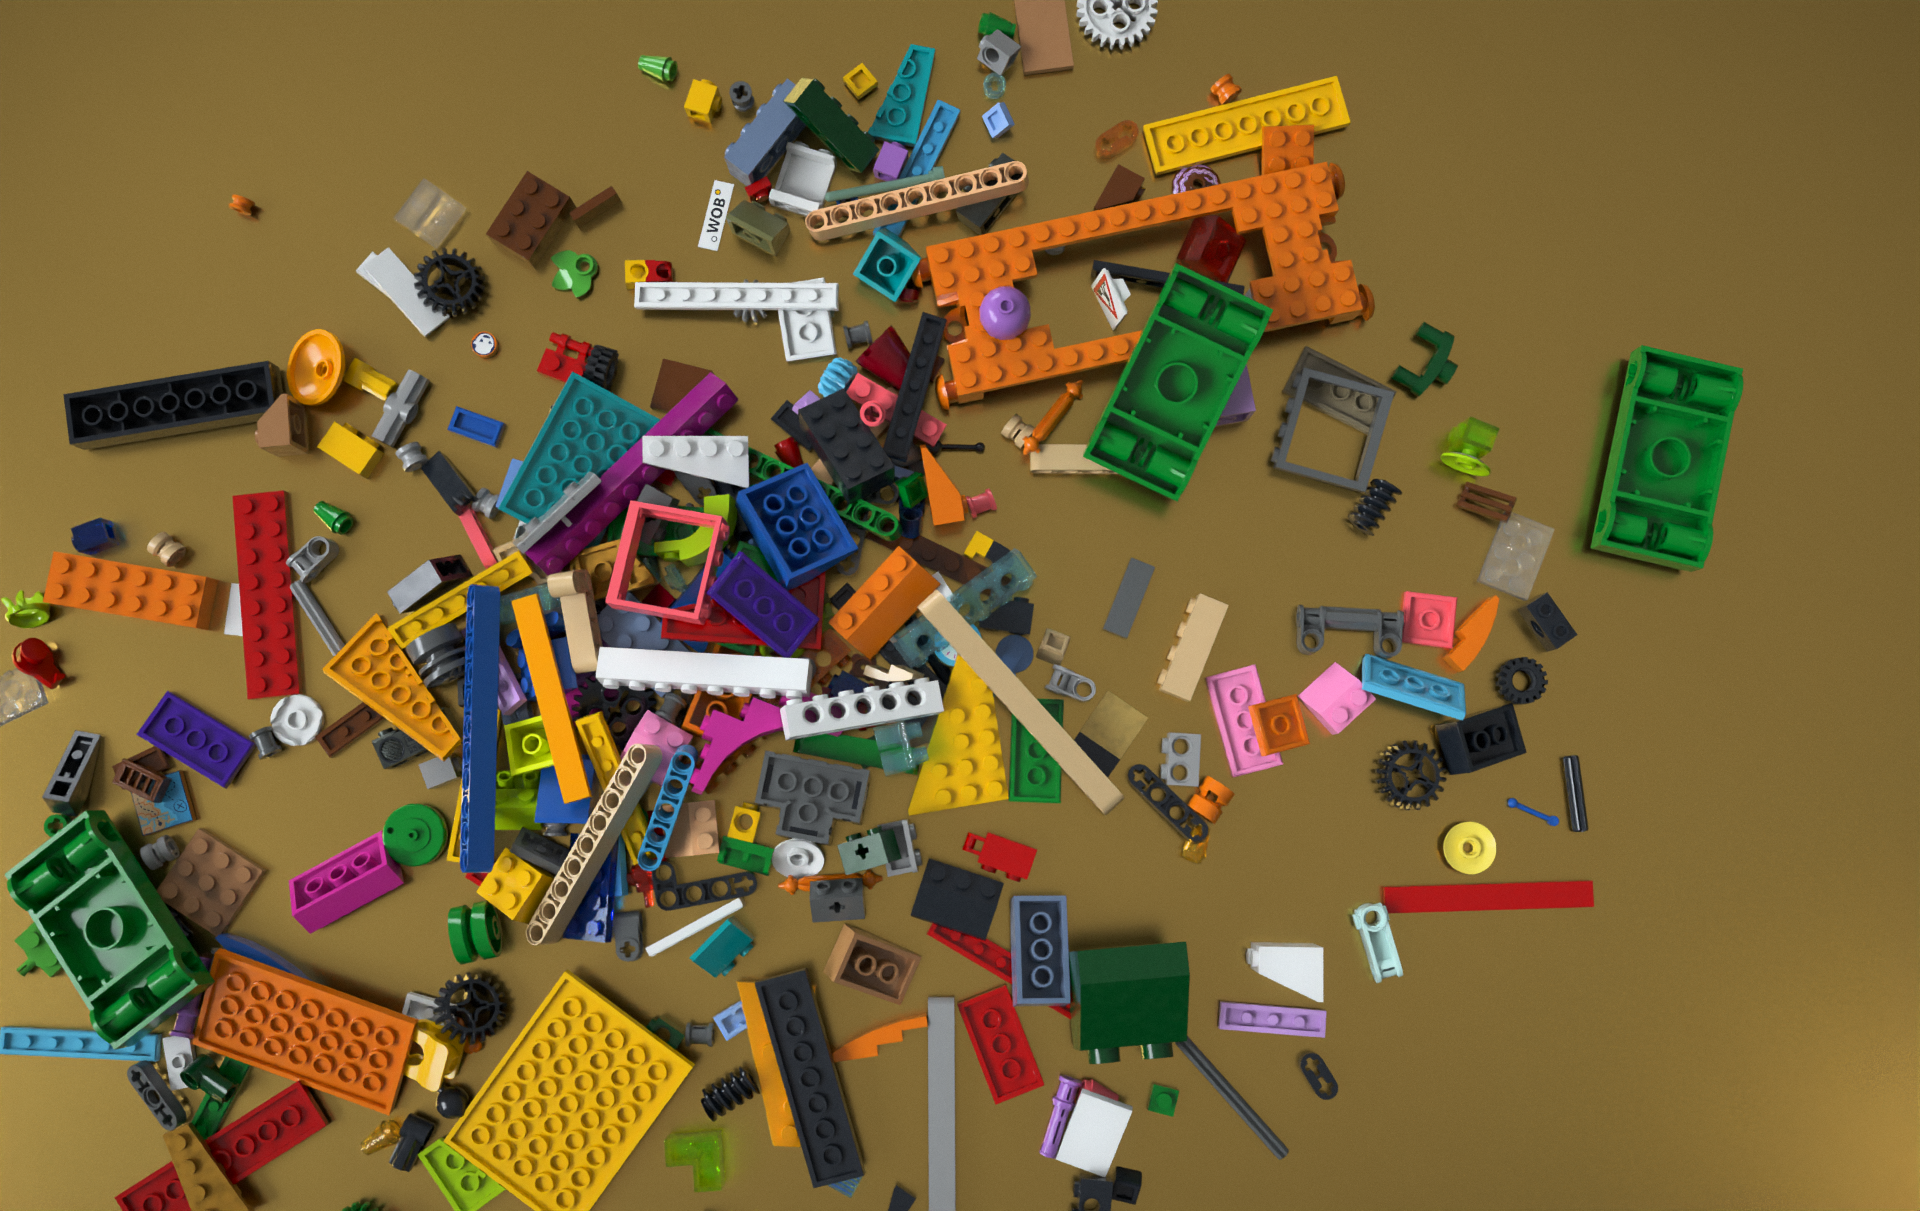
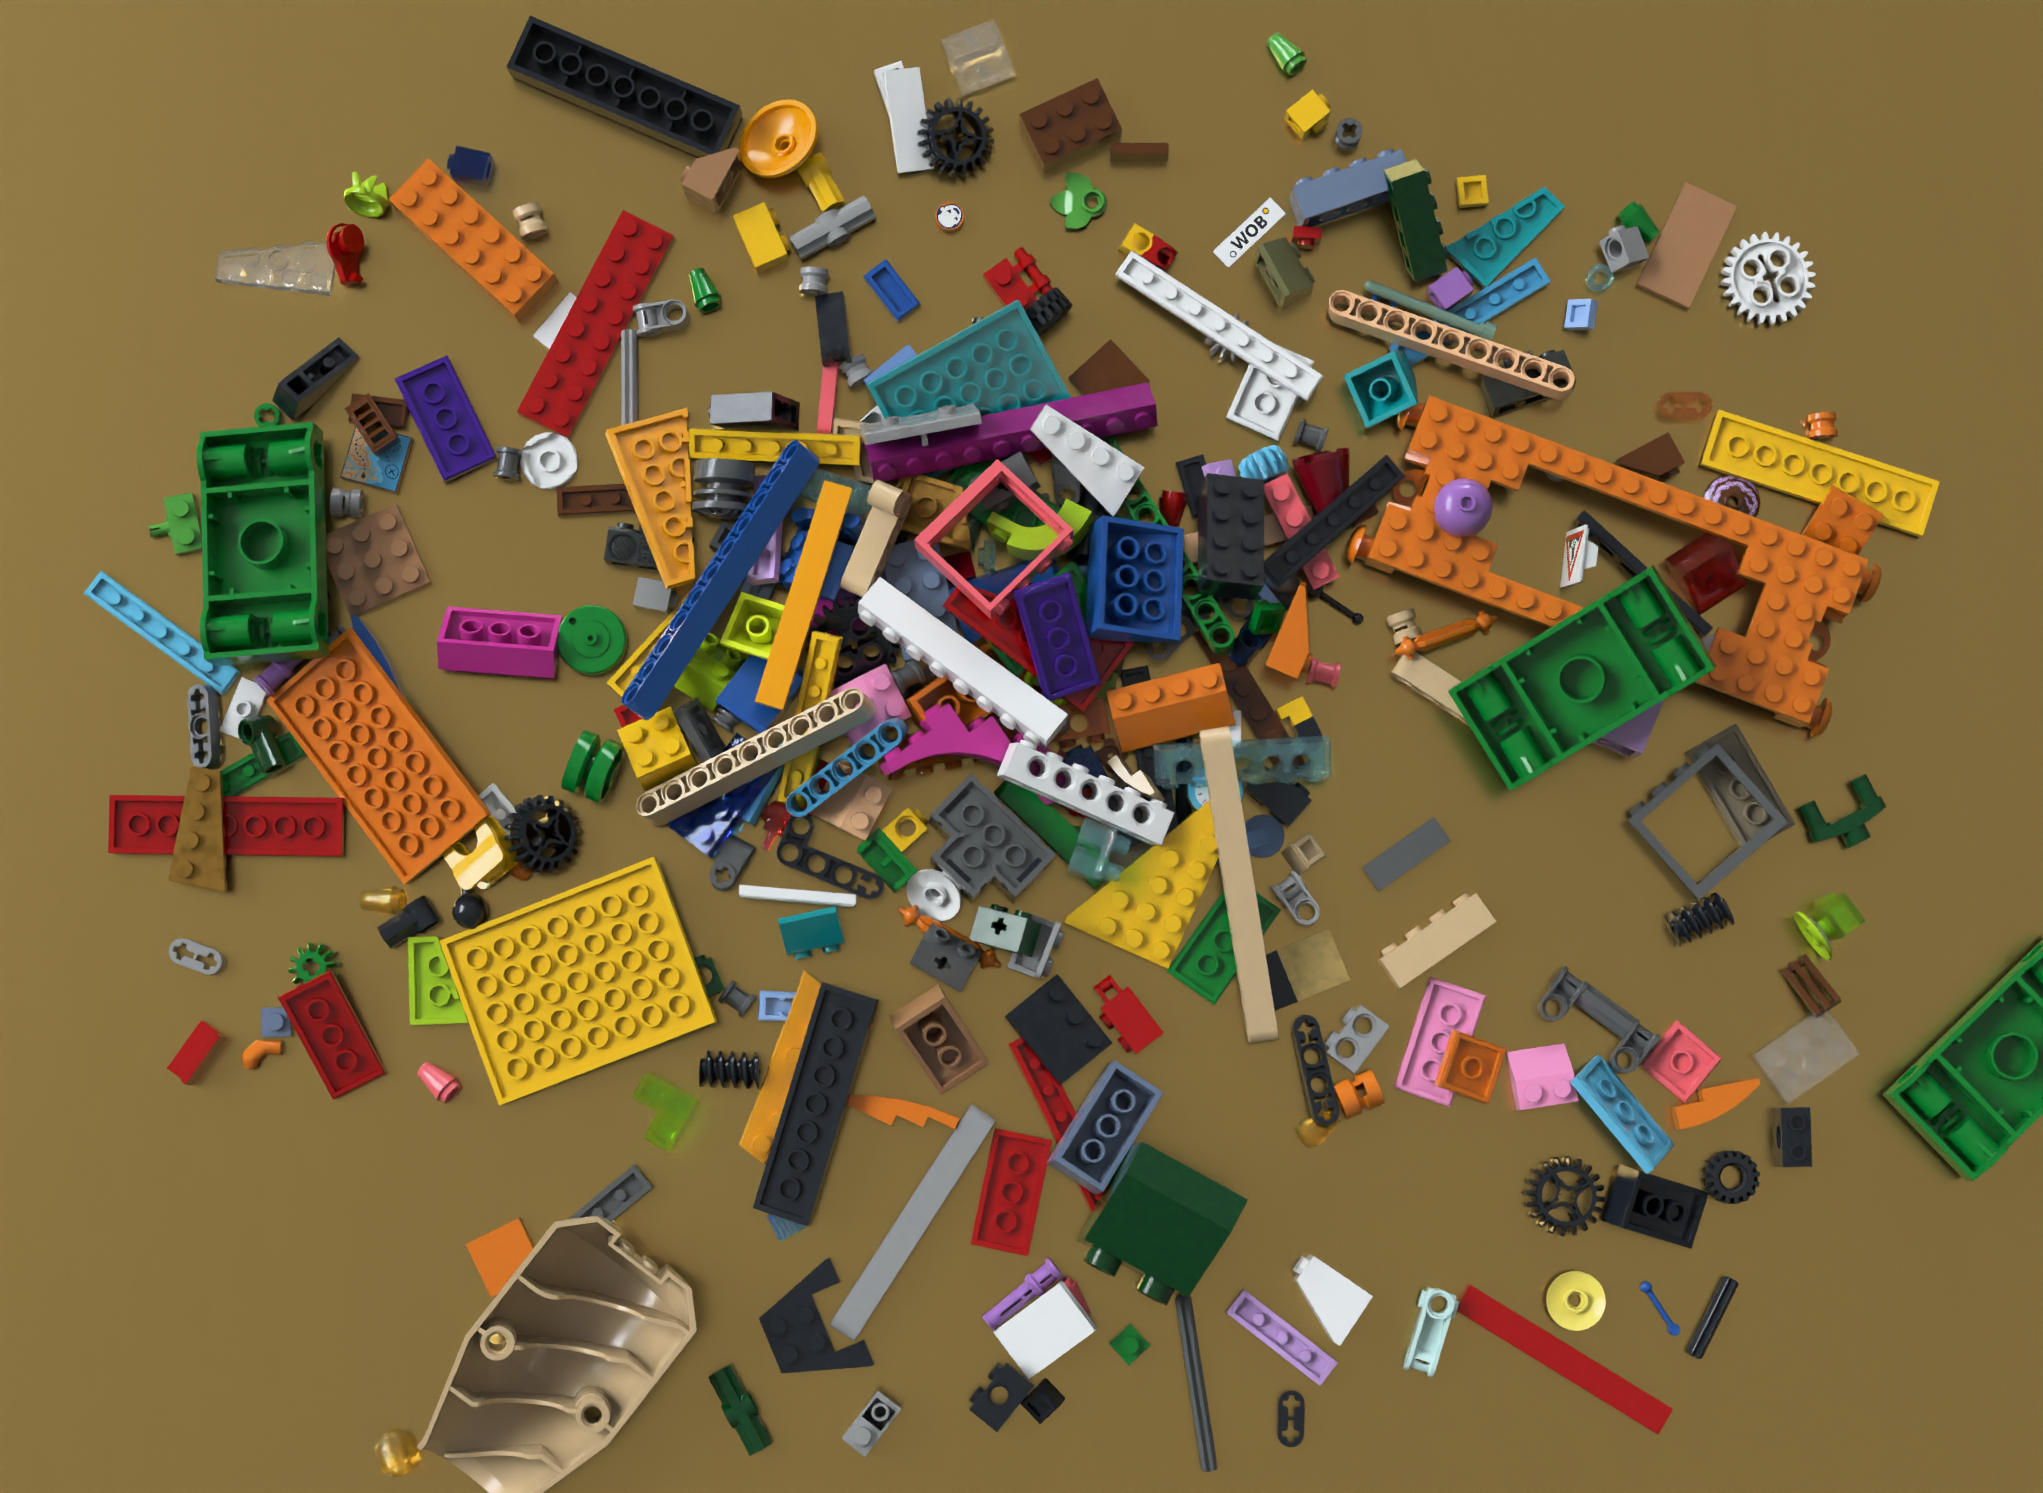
camera: 35 degrees right, 0 degrees up
white panel [768,141,837,217] -> none
coral cone [860,400,886,427] -> none
dark red tile [897,288,919,302] -> none

